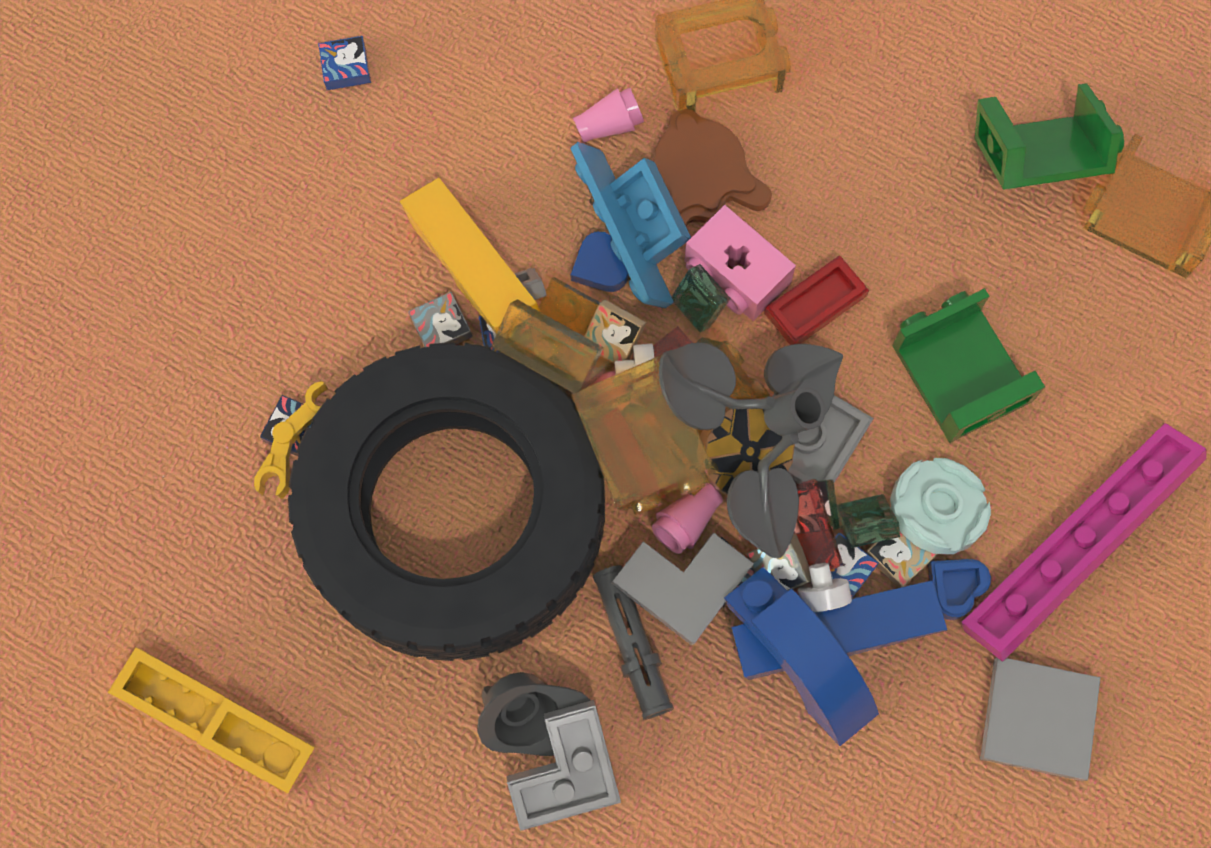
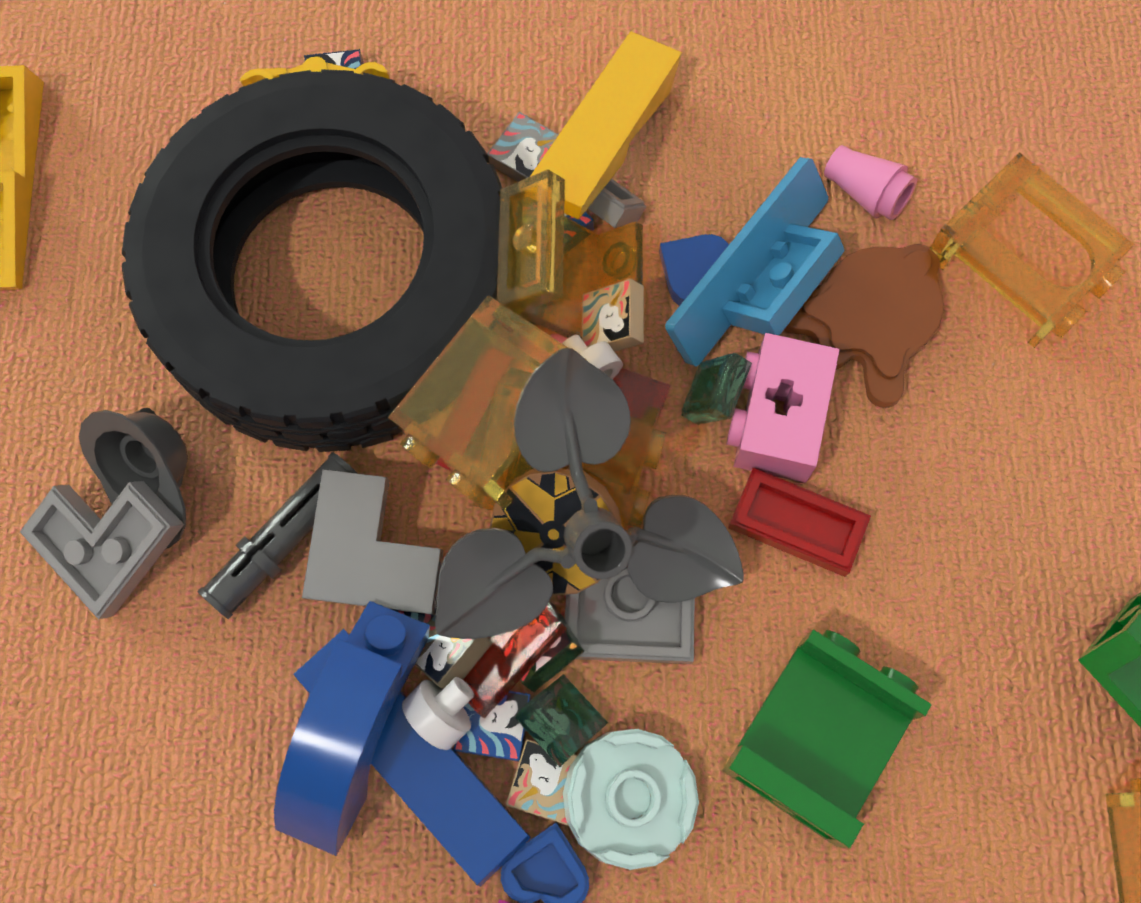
camera: 60 degrees right, 0 degrees up
bright pink cone [652,481,723,554] -> none

